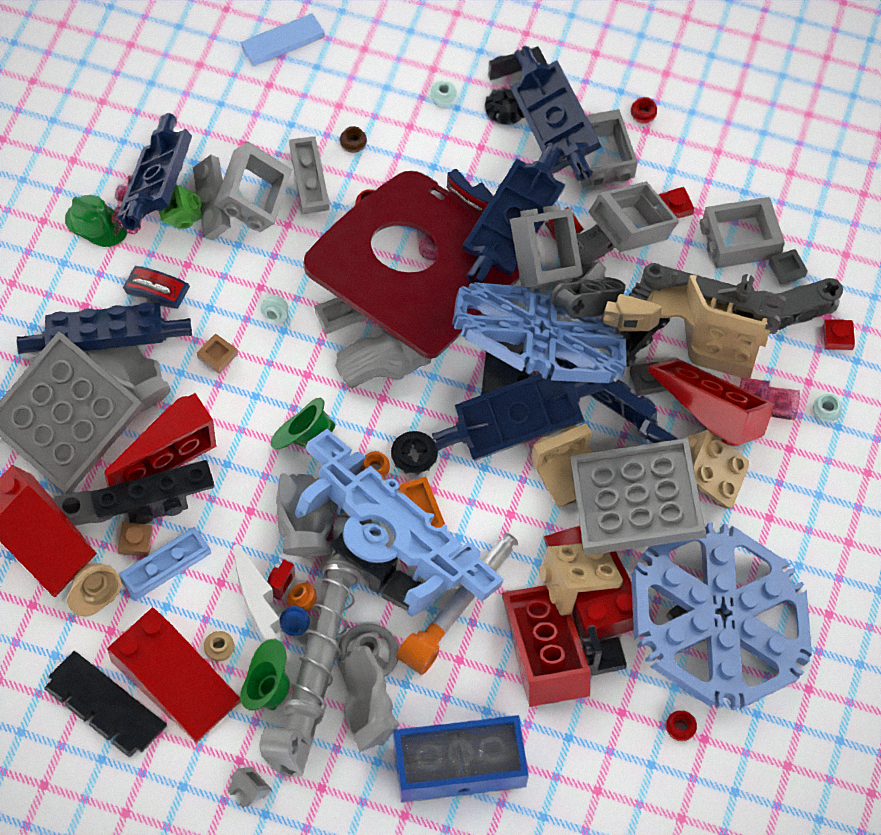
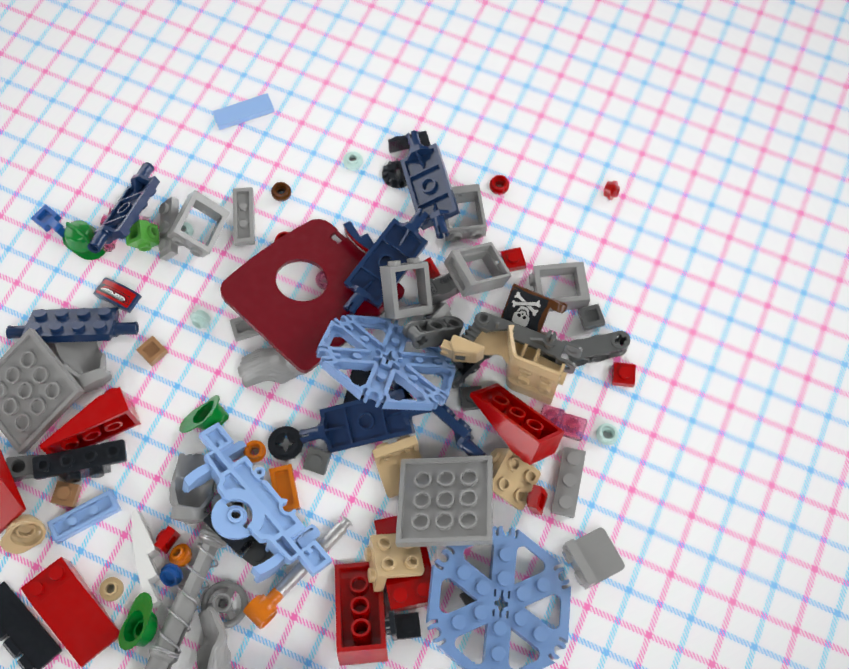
camera: 10 degrees right, 5 degrees up
none -> blue plate [31,204,65,238]
none -> dark grey plate [303,446,332,476]
none -> flag [501,283,568,335]
none -> red plate [526,484,548,515]
none -> light grey plate [551,446,586,518]
none -> light grey bracket [562,527,625,590]
none -> red plate [603,180,620,201]

